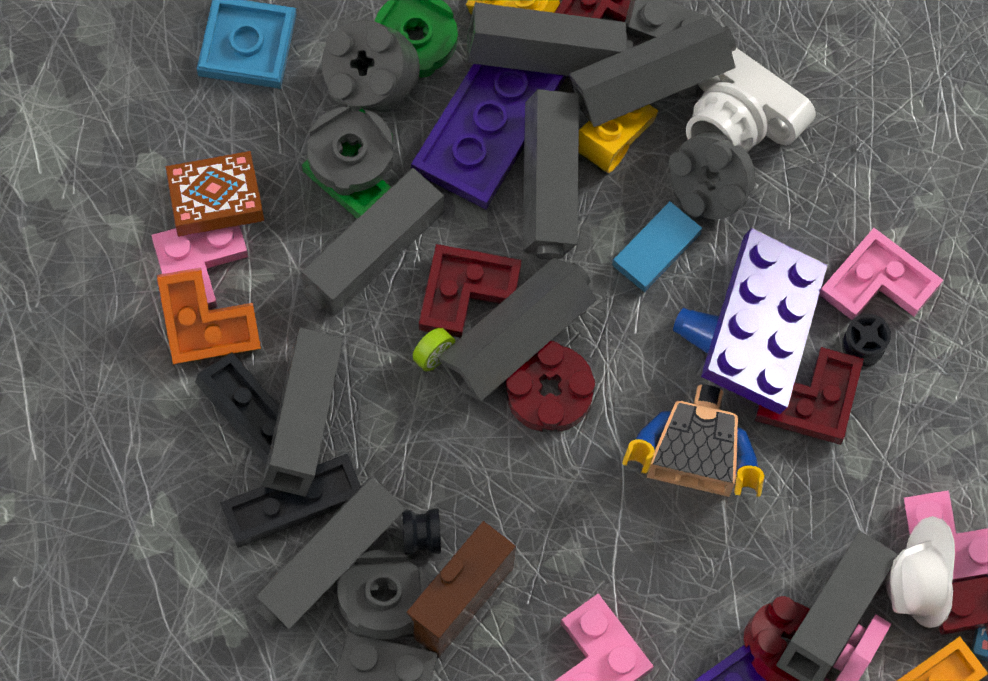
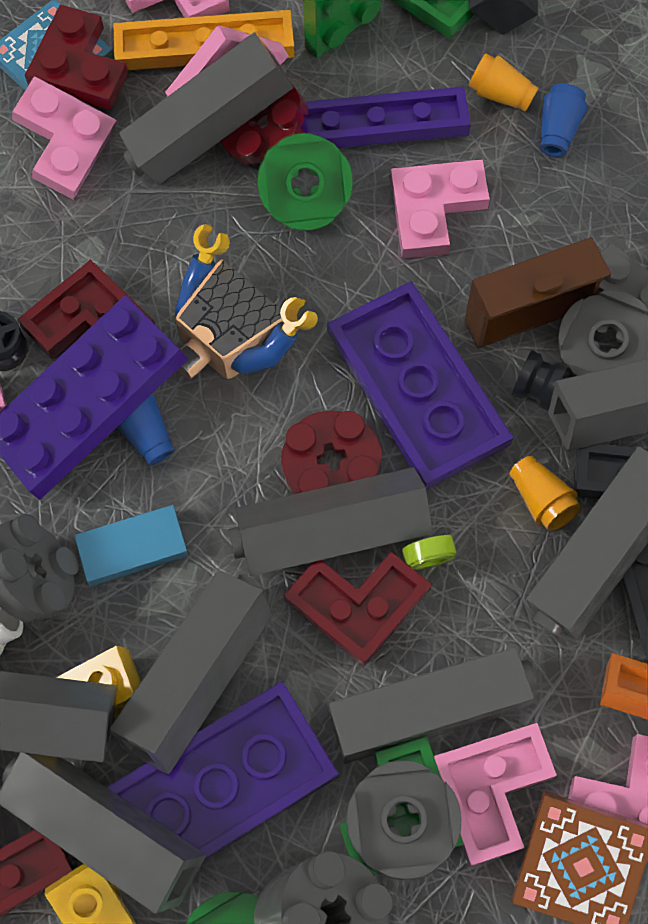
camera: 145 degrees left, 0 degrees up
white piece [885,516,955,628] -> none
none -> green plate [257,133,353,230]
none -> dark purple plate [327,281,513,490]
none -> bright pink plate [434,723,557,867]
none -> light orange cone [509,456,581,532]

